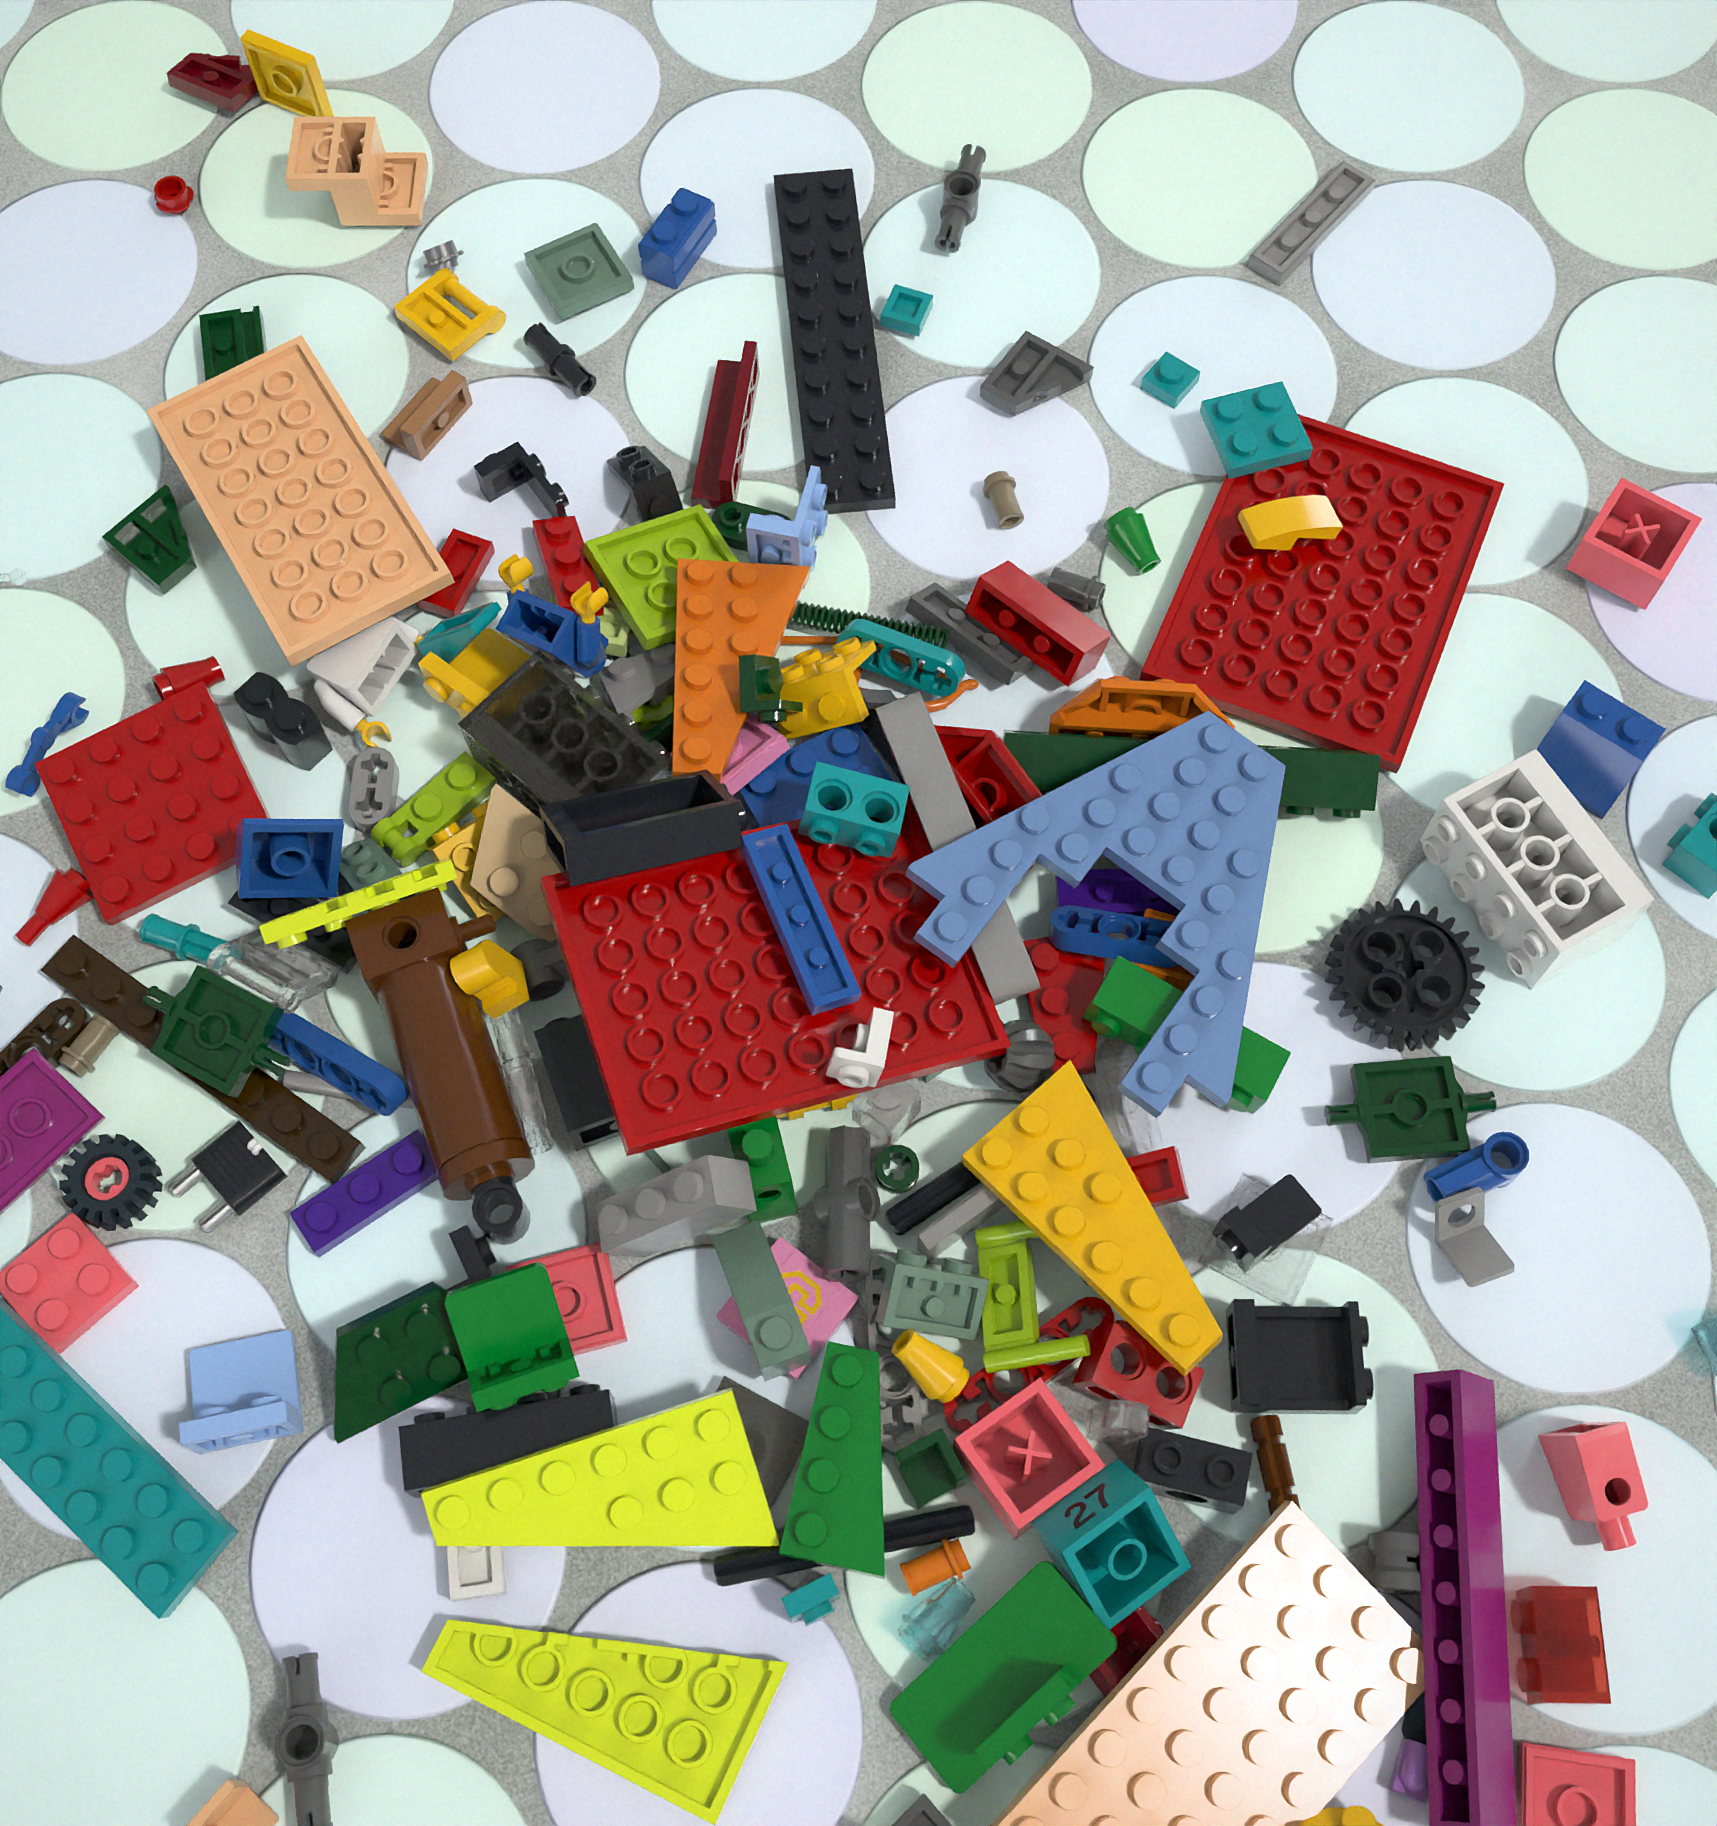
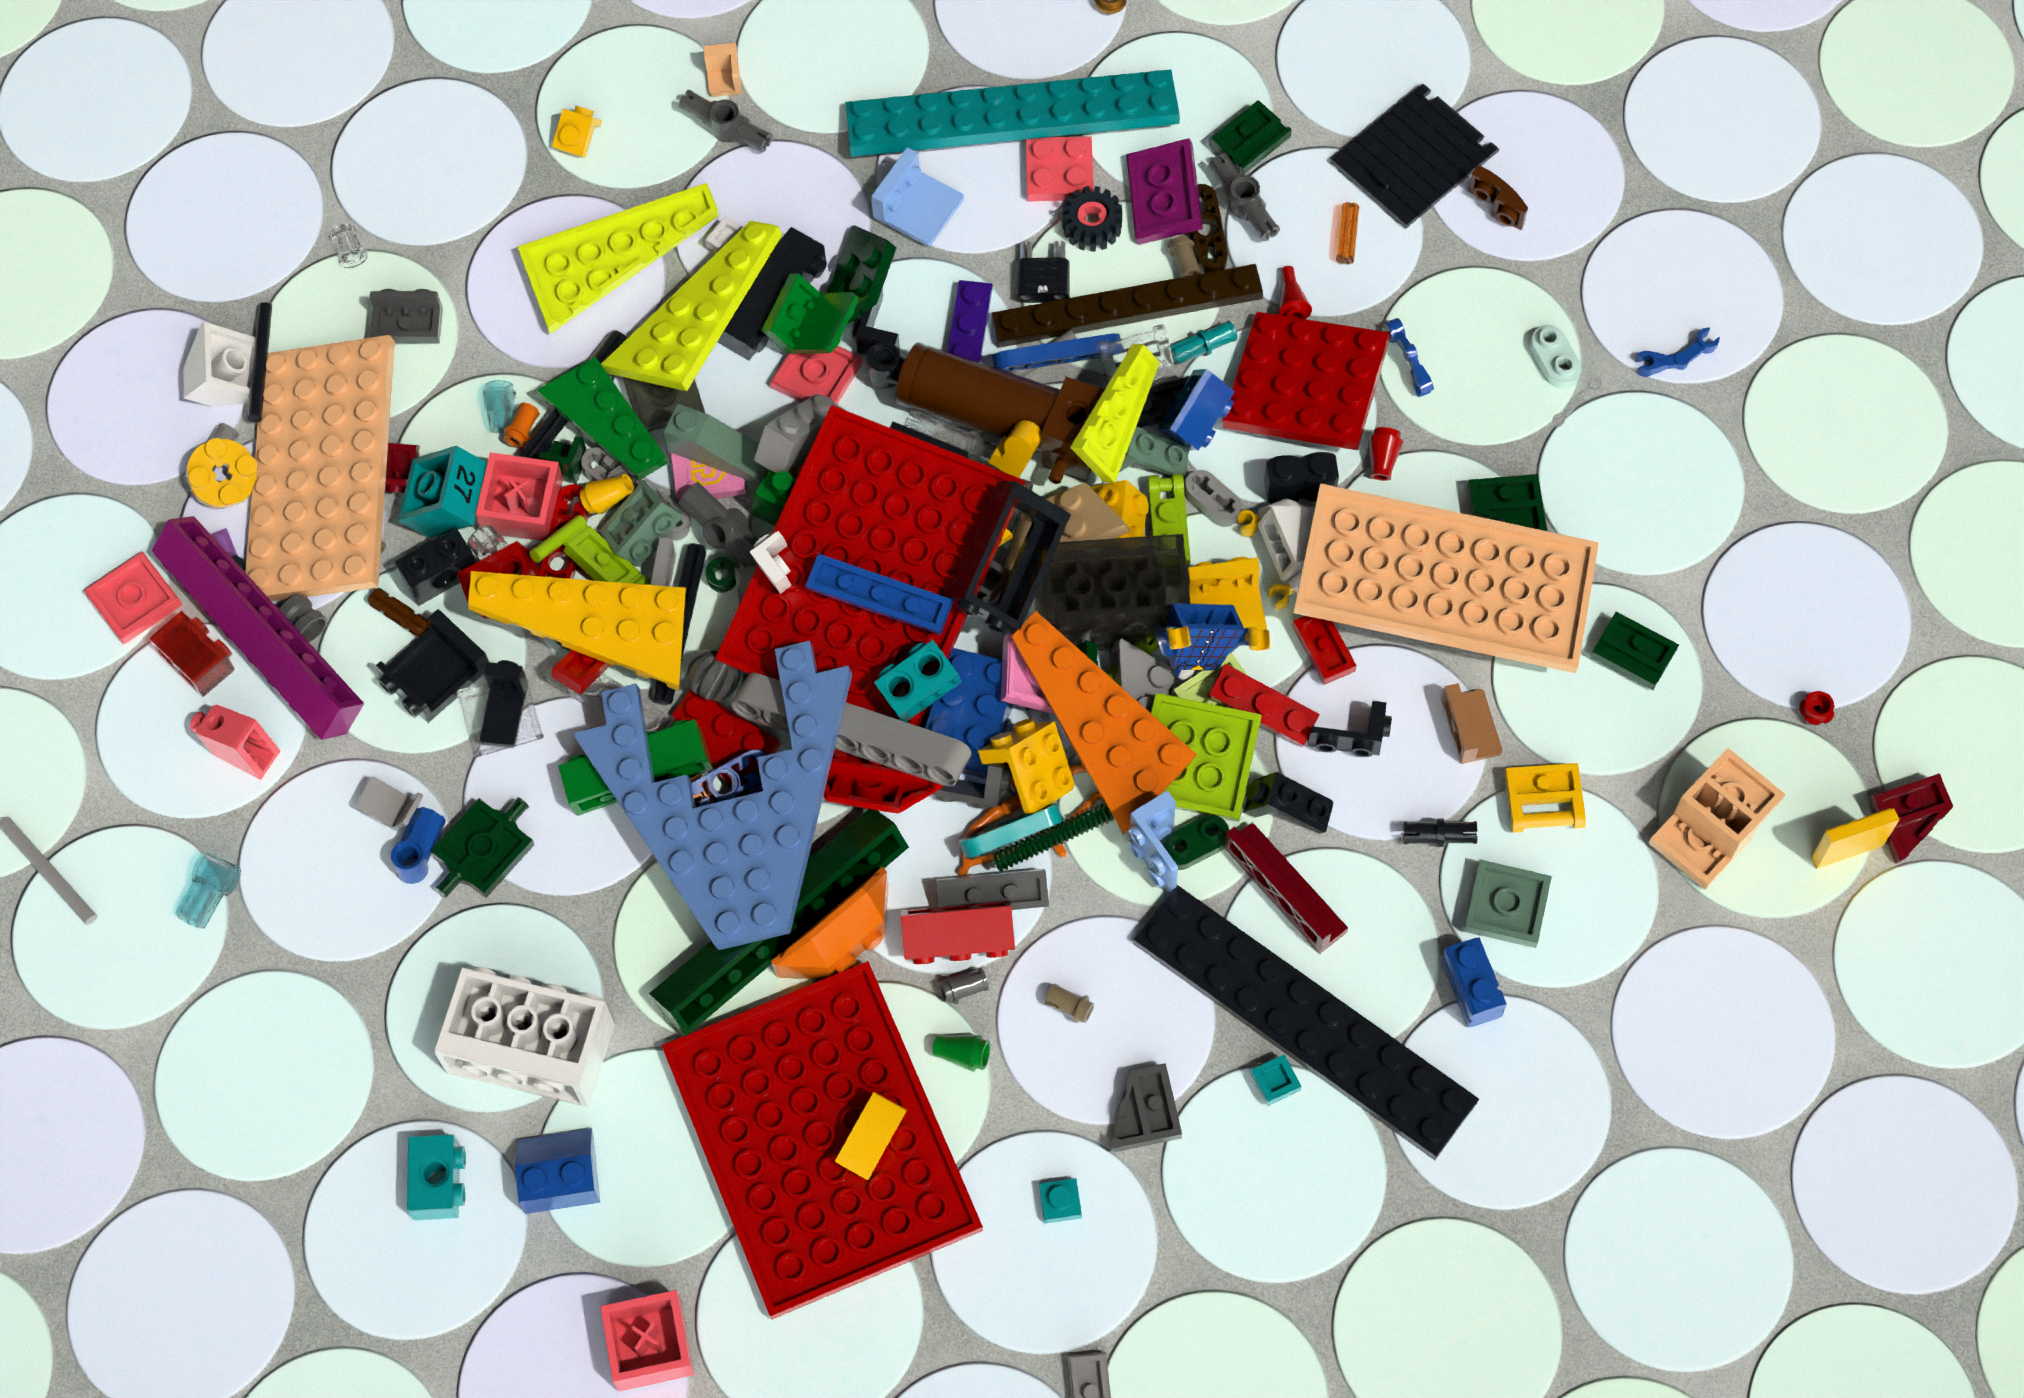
camera: 135 degrees right, 0 degrees up
dark green plate [143,965,291,1098] -> none
teal slope [416,601,502,664] -> none
flat silver plate [423,240,464,272] -> none
dark green bracket [739,654,803,723] -> none
teal plate [781,1573,840,1626] -> none
green bracket [890,1561,1117,1794] -> none
dark grey pin [934,144,987,253] -> none
teal plate [1200,381,1313,479] -> none
black gear [1324,898,1485,1051] -> none

